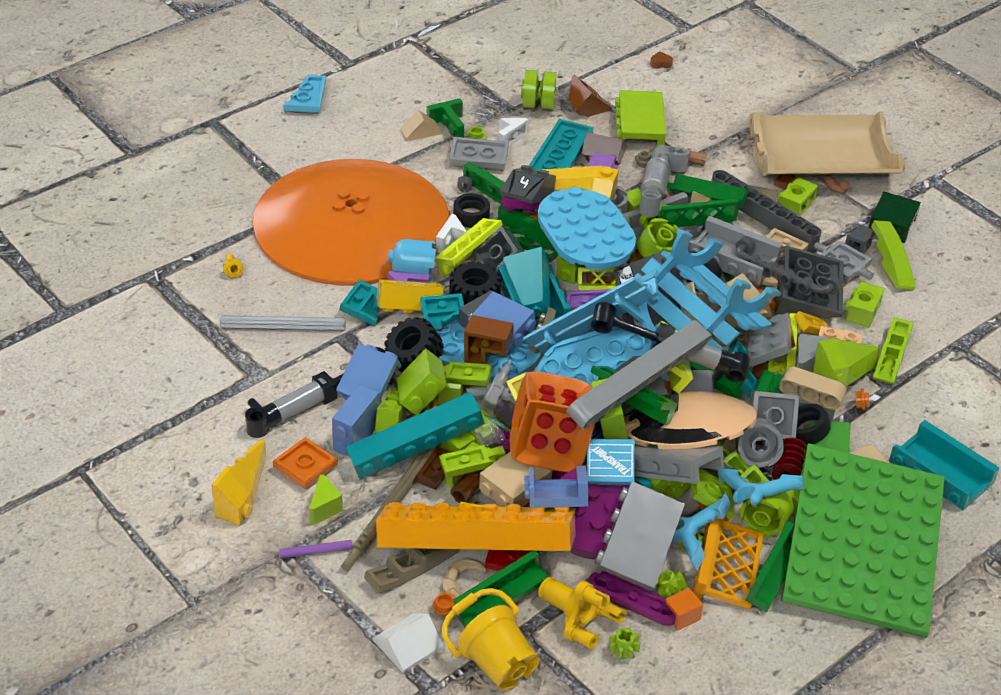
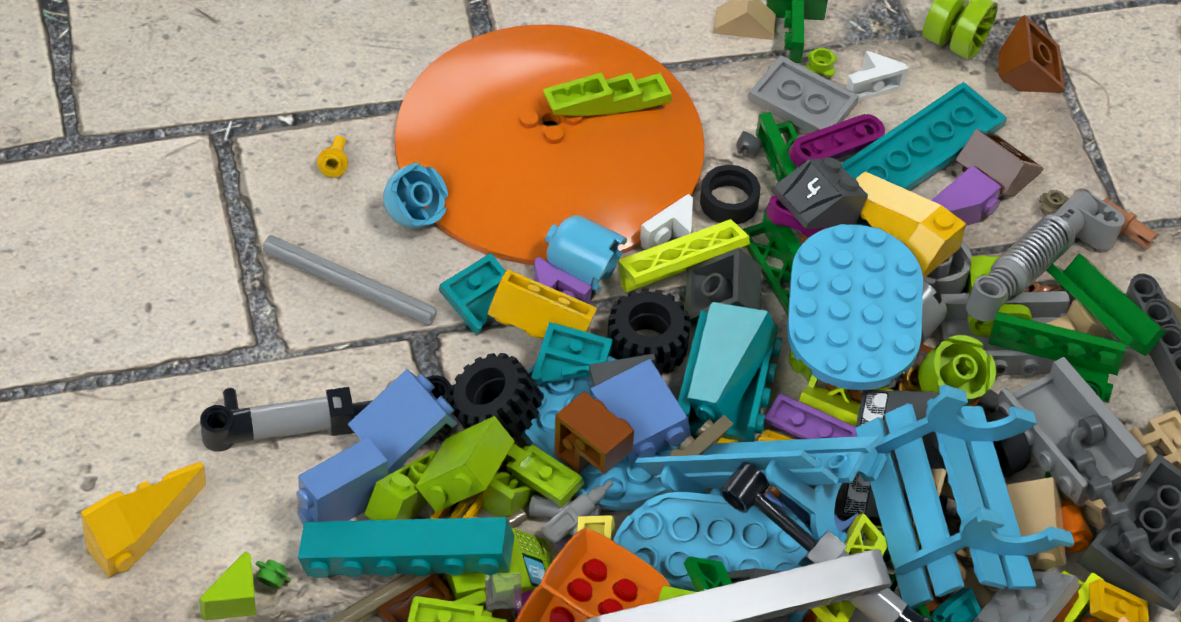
camera: 25 degrees right, 10 degrees up
orange plate [273,437,338,489] -> none
lime panel [615,90,666,146] -> none
none -> bright green plate [255,559,291,589]
none -> medium azure cylinder [383,163,448,228]
none -> lime slope [543,72,672,116]
none -> magenta plate [789,114,885,167]

